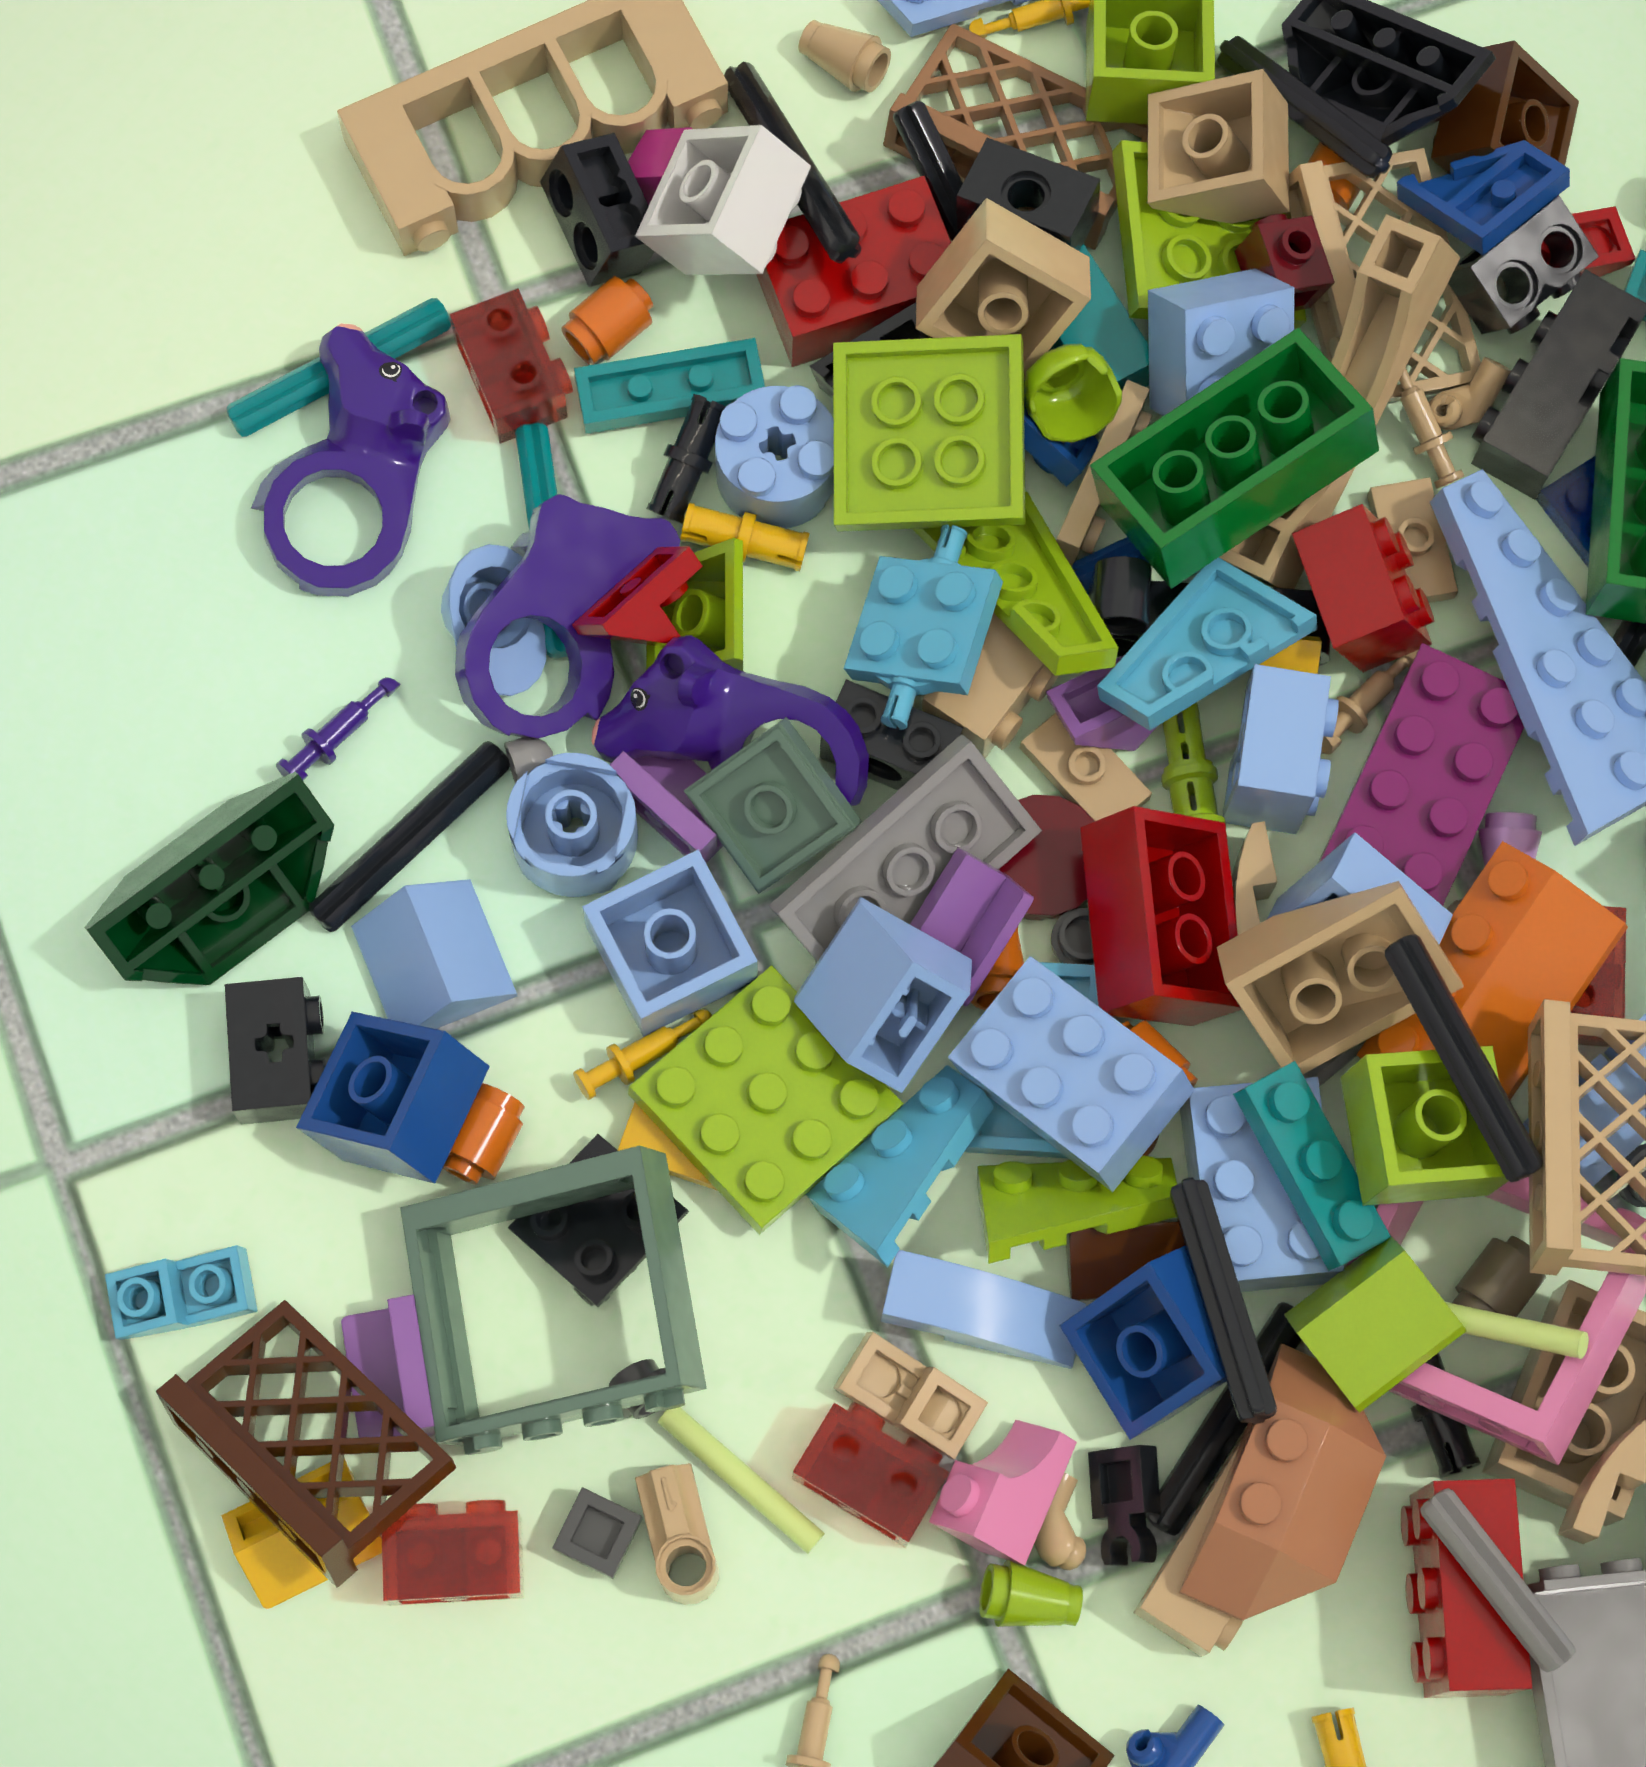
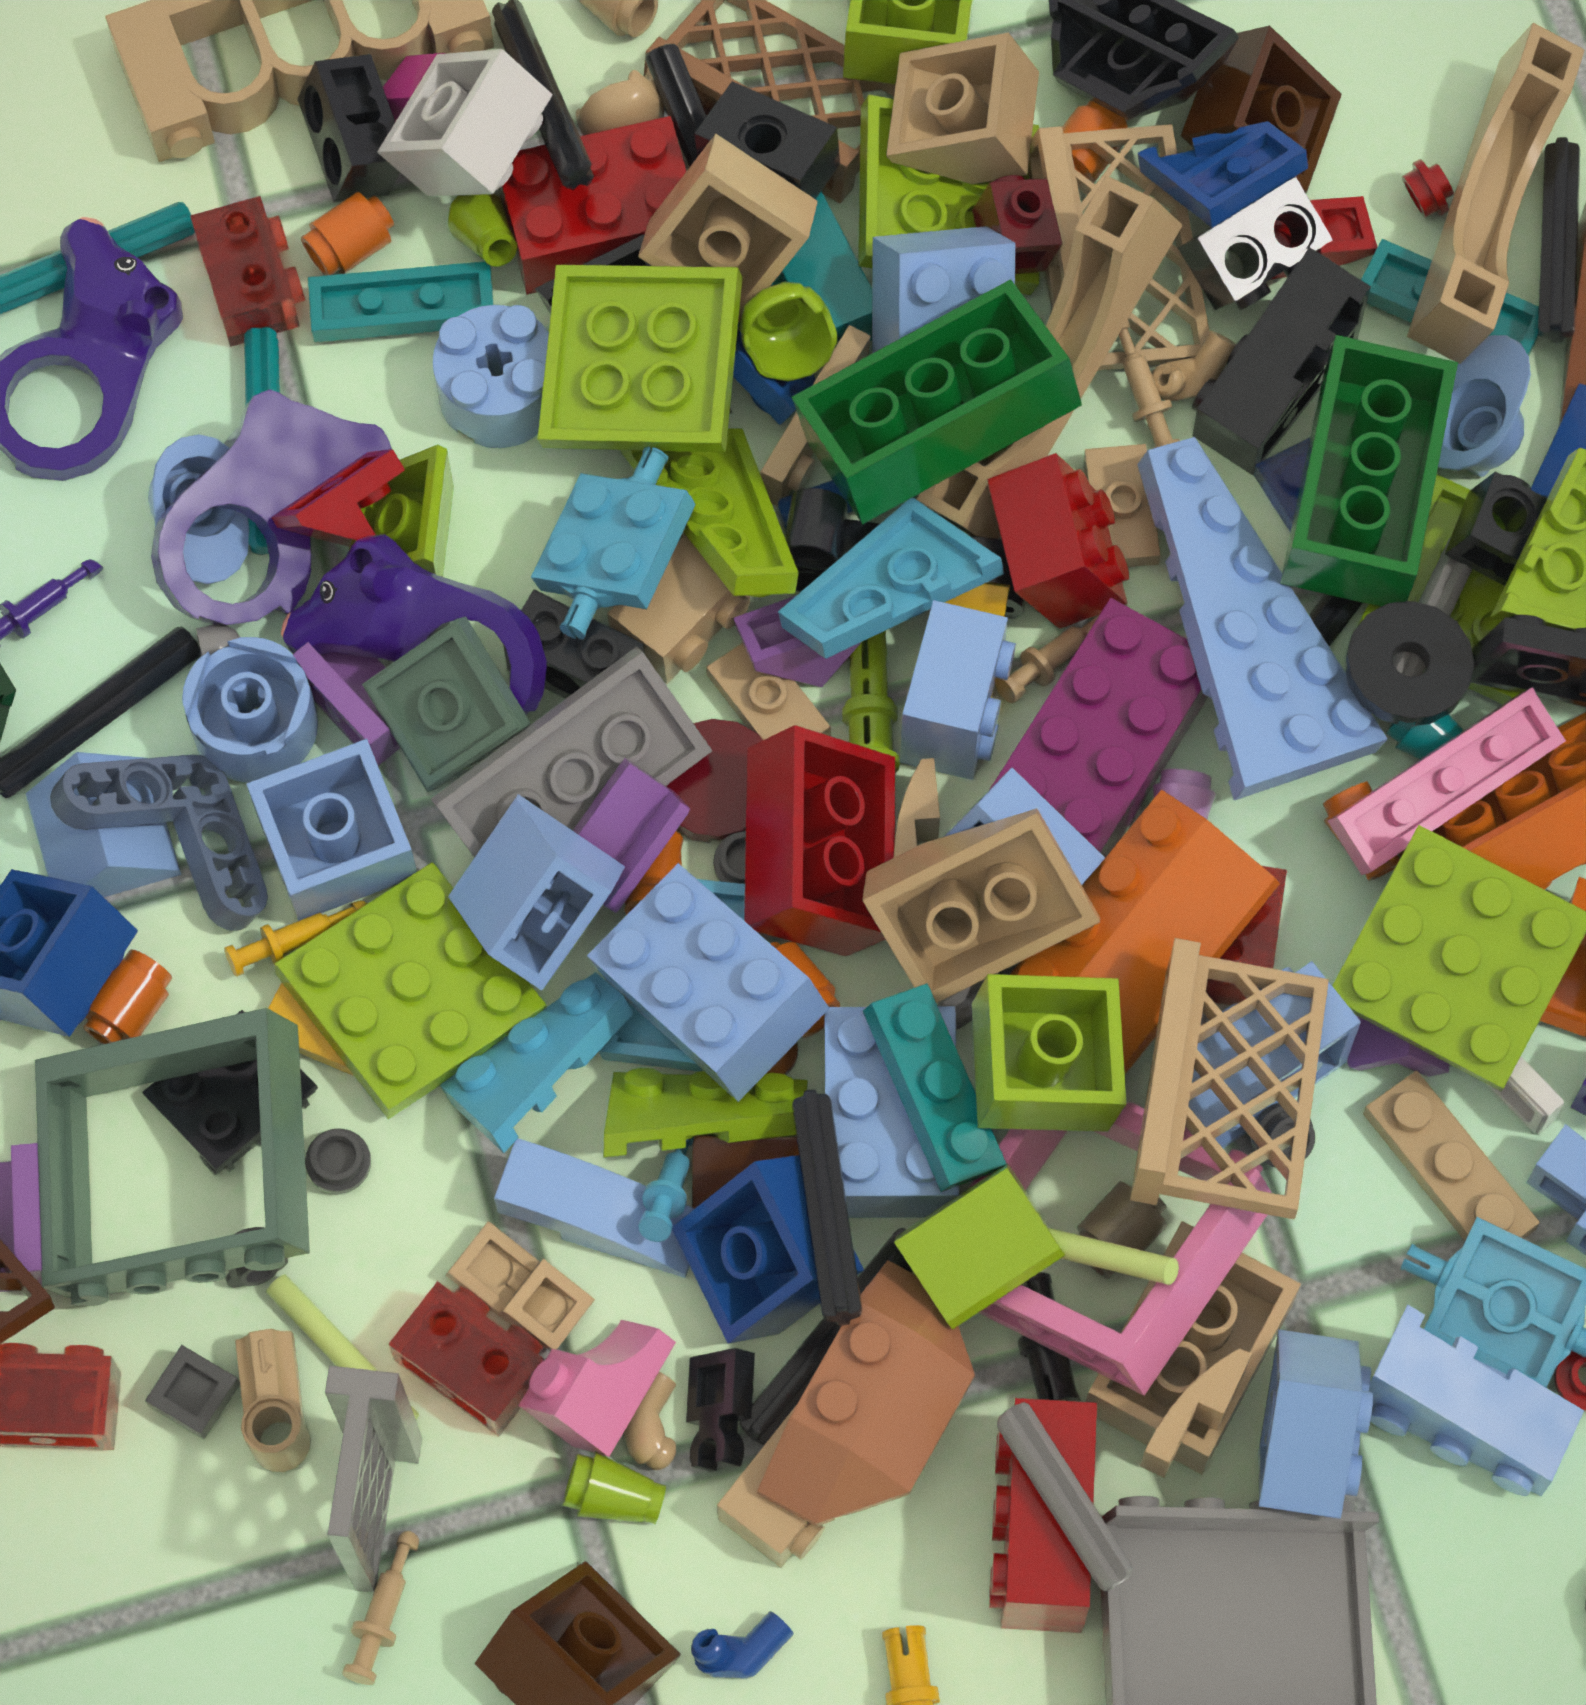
camera: 10 degrees right, 5 degrees down
black pin [646,394,726,524] -> none
yellow pin [680,502,810,572] -> none
black axle [1217,36,1393,179] -> none
black axle [1385,934,1543,1183] -> none
none -> sand blue beam [50,754,268,931]
none -> dark grey plate [305,1128,371,1194]
none -> light grey fence [325,1365,422,1593]
none -> lime cone [448,193,517,267]
none -> tan hair [575,68,664,135]
none -> medium azure piece [638,1137,693,1242]

